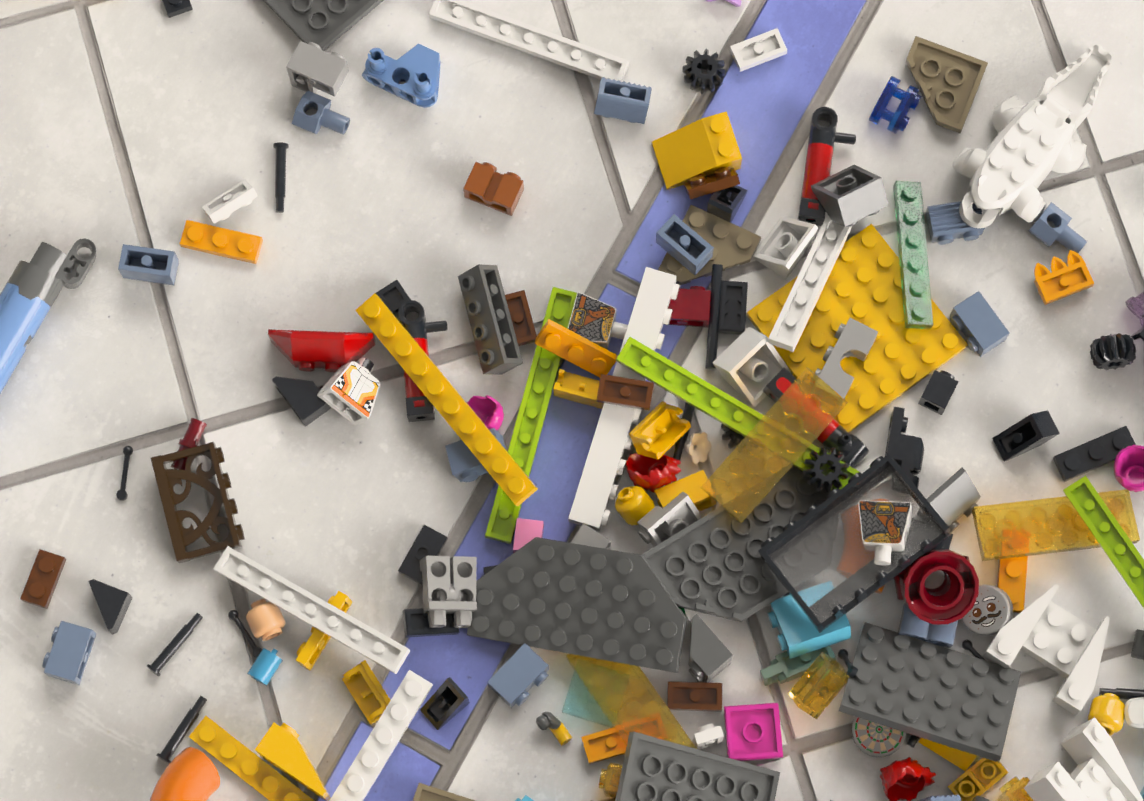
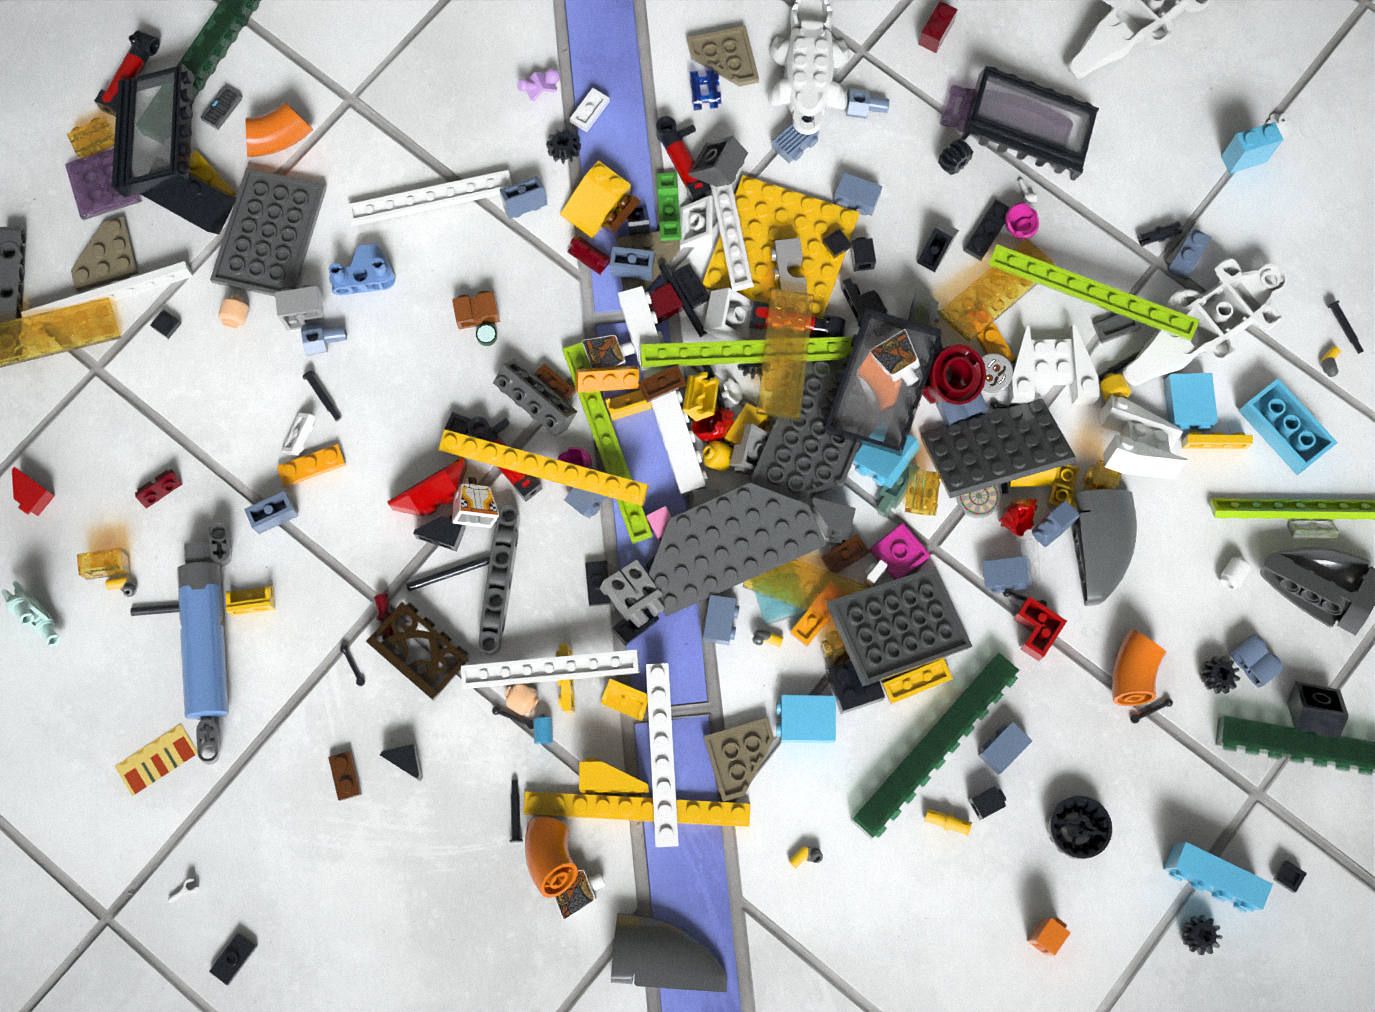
camera: 35 degrees left, 0 degrees up
sand blue brick [42,621,97,685] -> none
black piece [147,613,203,676] -> none
black slope [420,677,470,730] -> none
black gear [803,446,849,493] -> none
black hinge [838,649,858,678] -> none
clear green plate [893,181,934,329] -> none
light orange plate [1034,250,1094,305] -> none
none -> dark red hinge [135,469,182,509]
none -> light nougat head [218,295,249,328]
none -> yellow hinge [226,585,276,616]
none -> black bar [406,556,490,592]
none -> tile [476,324,498,346]
none -> dark grey beam [478,504,520,656]
none -> dark red hinge [567,236,611,275]
none -> bright green slope [657,172,681,241]
none -> black plate [822,229,852,259]

